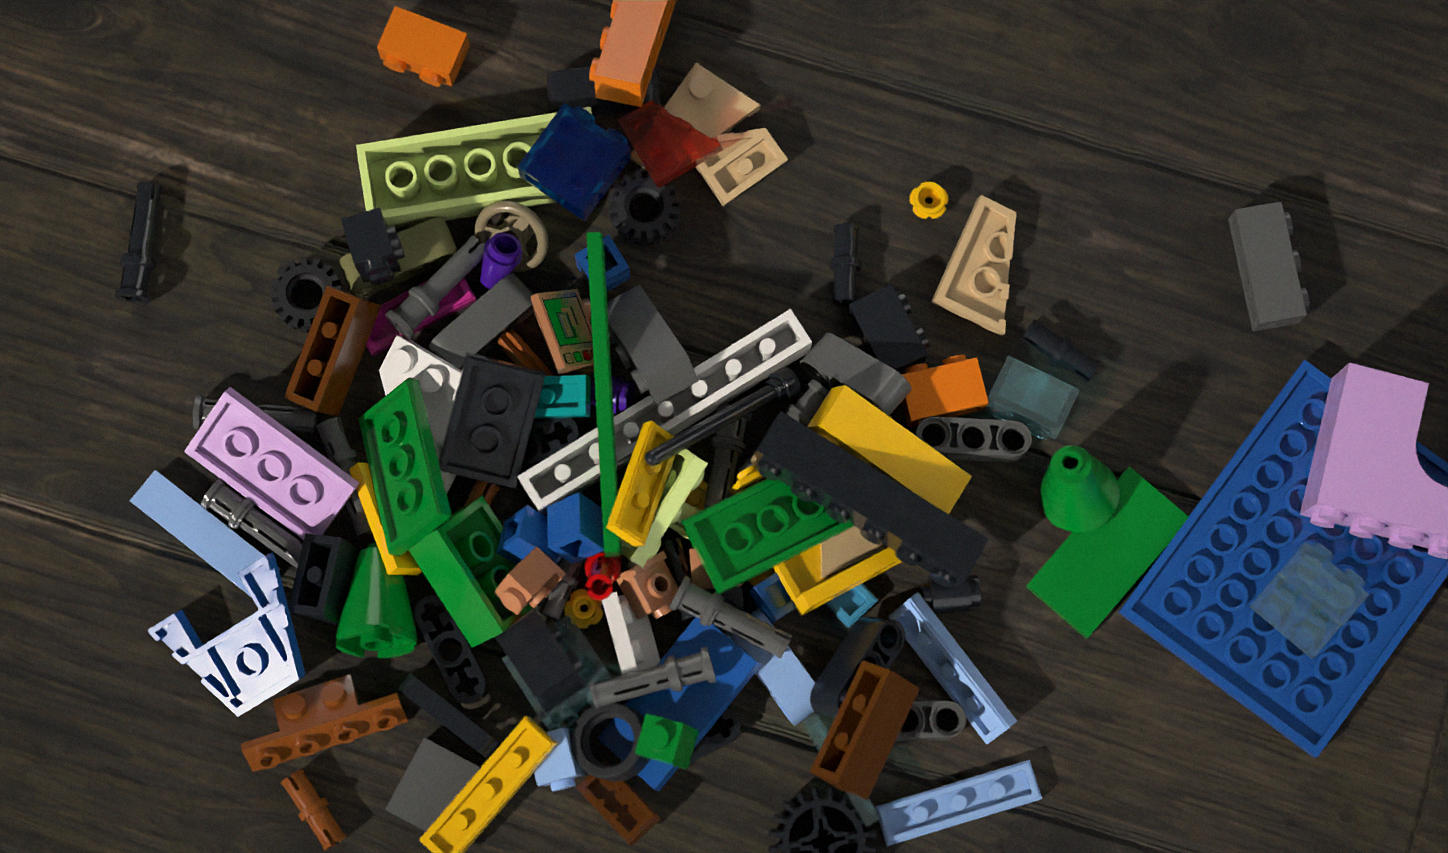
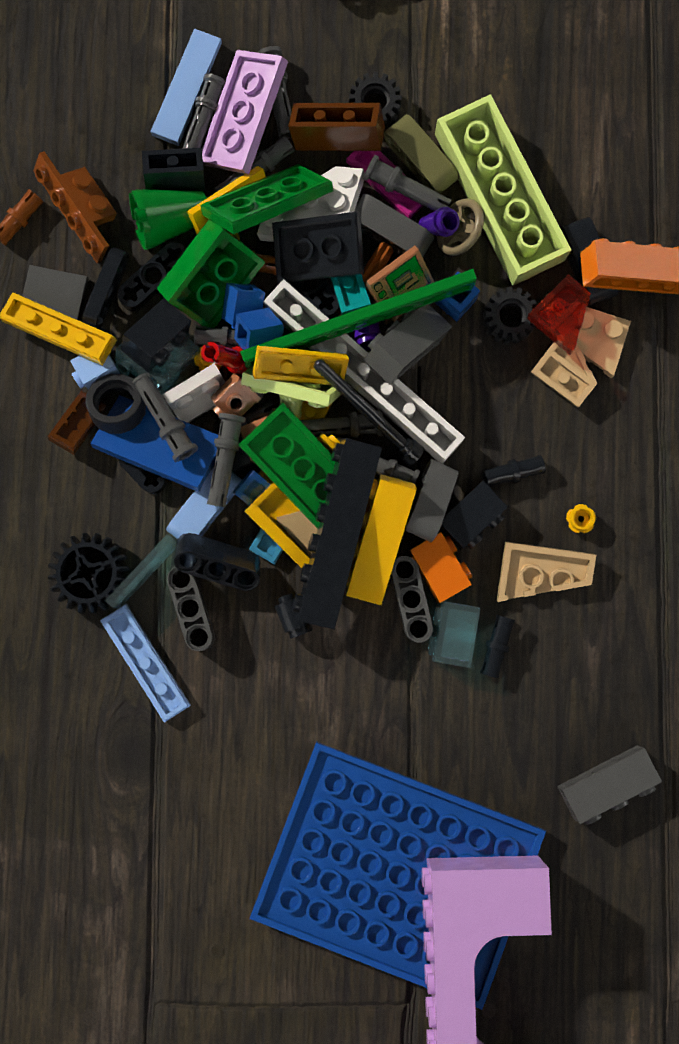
camera: 75 degrees right, 5 degrees up
wing [148,553,306,716] -> none
black brick [341,207,405,284] -> none
orange brick [377,6,470,87] -> none
nougat brick [493,546,566,615] -> none
clear blue brick [517,103,631,221] -> none
green brick [635,713,699,770] -> none
reddish brown brick [810,660,920,800] -> none
light blue tile [888,593,1018,744] -> none
green tile [1025,466,1189,639] -> none
green cone [1039,445,1120,535] -> none
clear light blue plate [1249,542,1369,659] -> none

